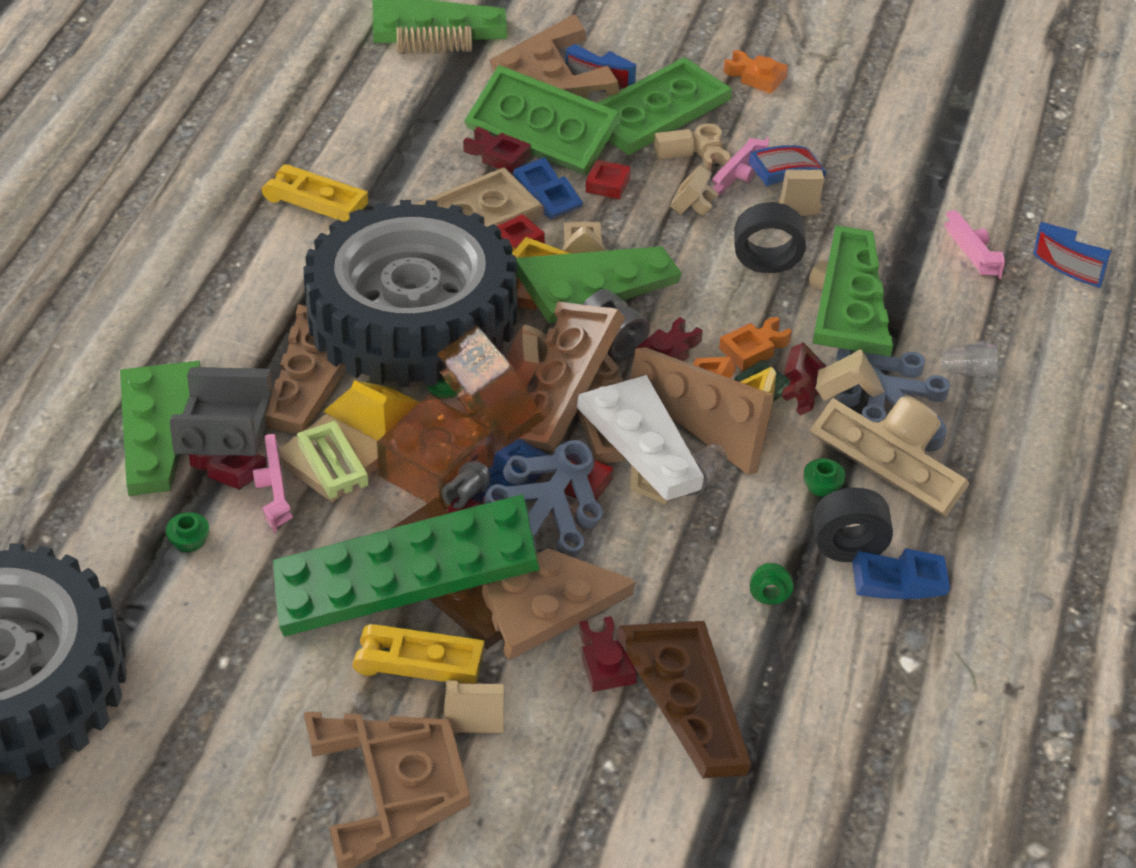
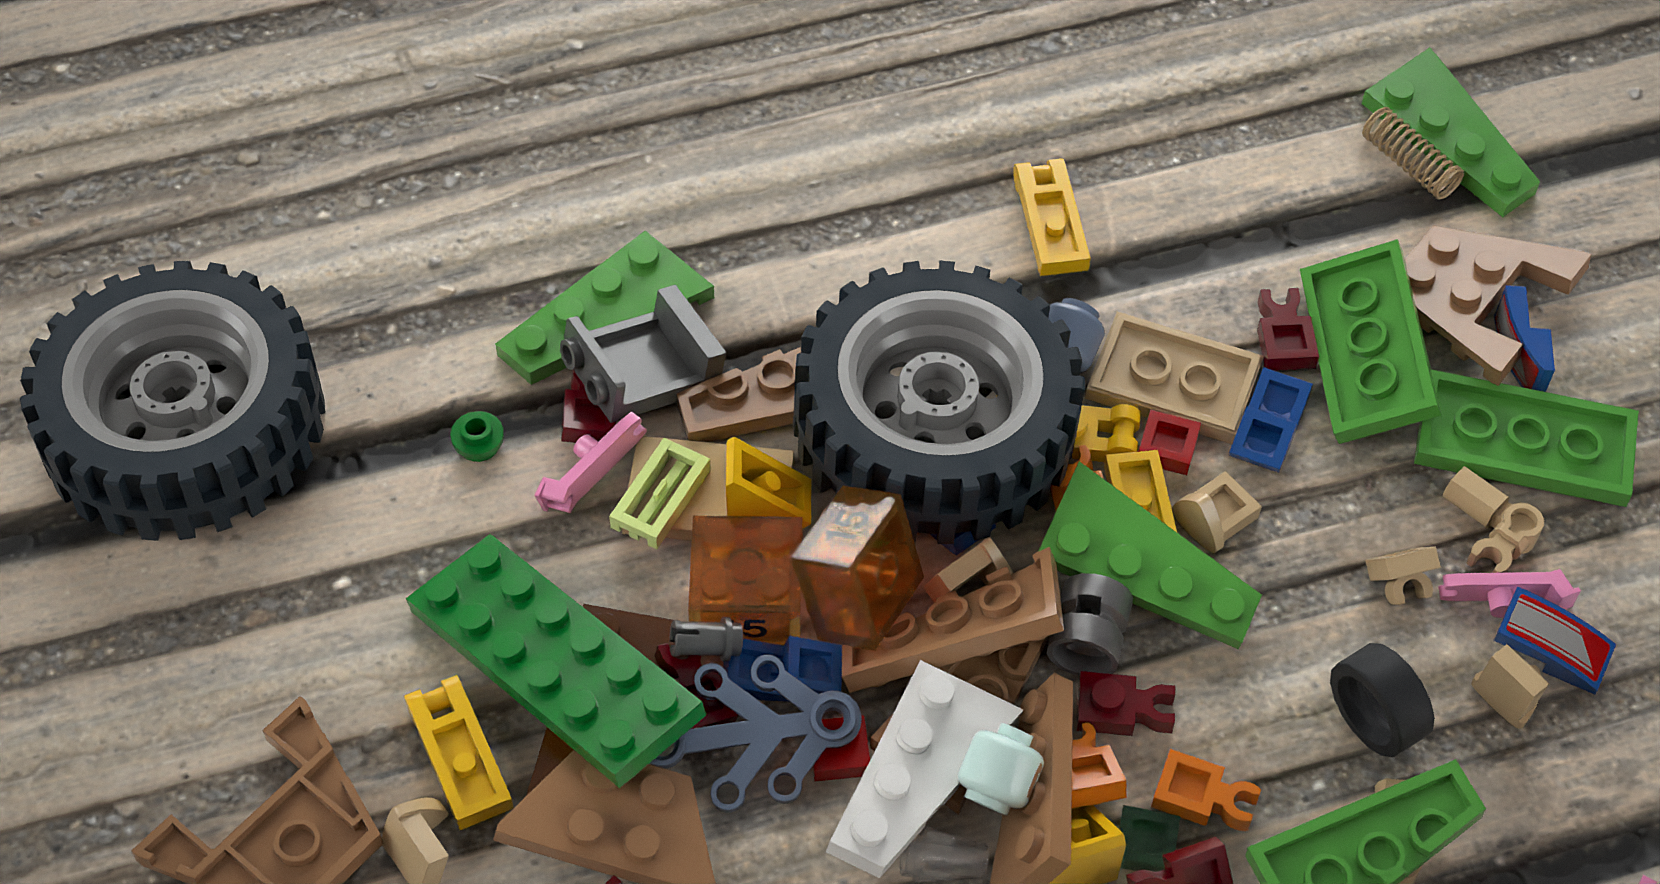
camera: 55 degrees right, 10 degrees up
red tile [585,159,631,200] -> none
none -> light aqua head [958,723,1044,816]

